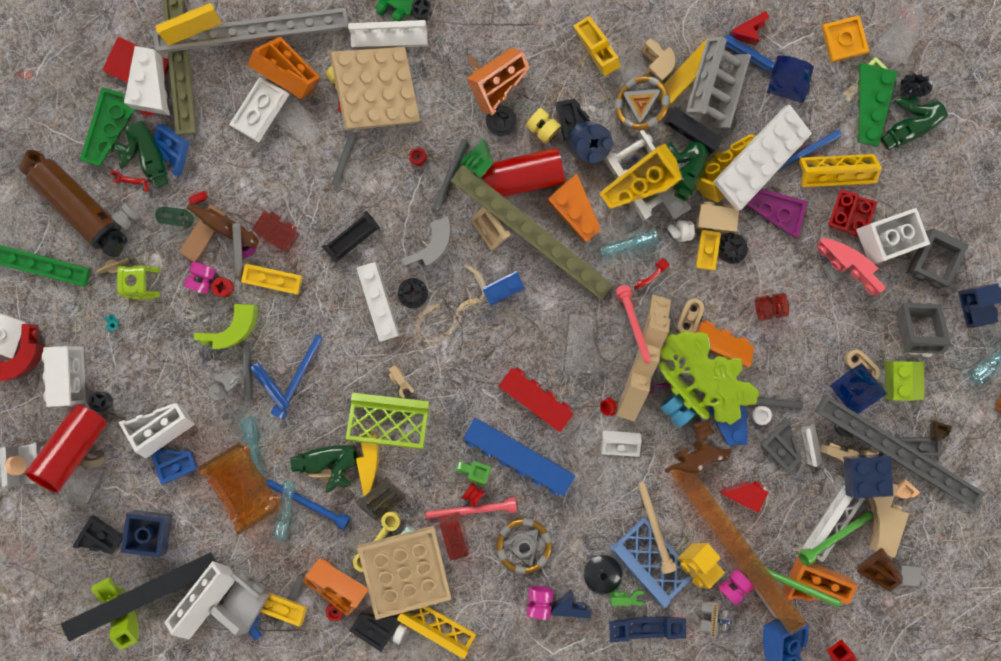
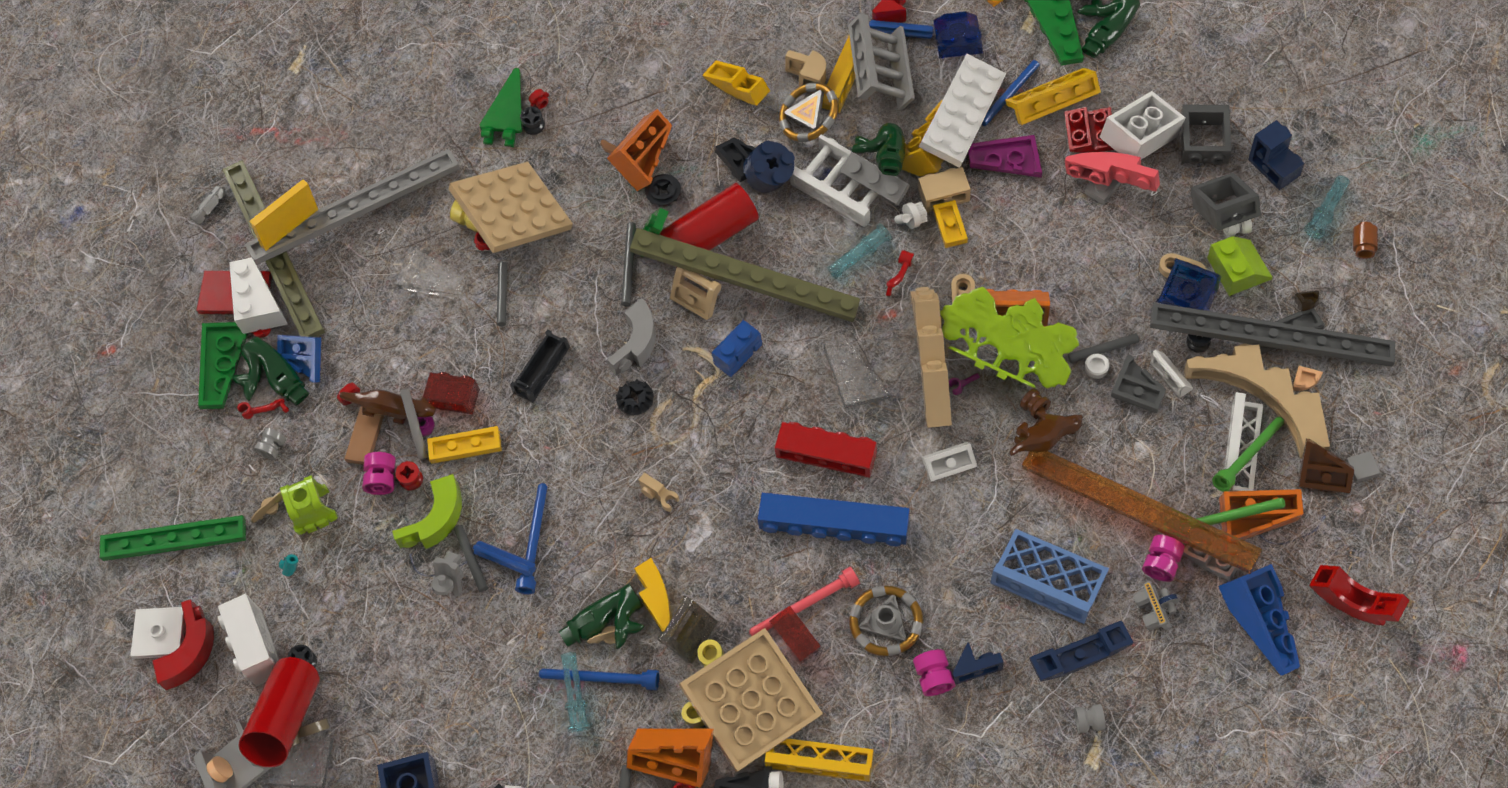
camera: 10 degrees left, 25 degrees down
reddish brown piece [19,150,128,257] -> none
white wedge [119,403,195,458] -> none
blue wing [151,450,199,485] -> none
clear green beam [155,207,194,227] -> none
clear orange windscreen [197,442,282,535] -> none
white tile [229,77,289,143] -> none
clear light blue pin [238,417,264,476] -> none
orange wedge [247,37,321,99] -> none
lime fence [345,393,430,450] -> none
white fence [348,20,428,49] -> none
white brick [357,262,400,342] -> none
red plate [409,148,428,167] -> none
bright green plate [455,461,491,487] -> none
red wheel [461,482,485,507] -> none
light yellow wheel [525,108,561,144] -> none
orange wedge [547,173,601,244] -> none
black dish [584,555,622,594] -> none
yellow wedge [599,144,682,209] -> none
red plate [600,397,618,416] -> none
bright green plate [609,589,644,606] -> none
coral piece [616,285,651,364] -> none
tan piece [638,482,677,574] -> none
dark azure wheel [659,393,696,428] -> none
black container [664,106,723,154] -> none
yellow brick [677,543,725,589] -> none
blue wing [708,406,748,445] -> none
black gear [718,233,749,264] -> none
red slope [720,480,769,513] -> none
clear red wheel [755,292,789,321] -> none
dark blue brick [843,454,894,498] -> none

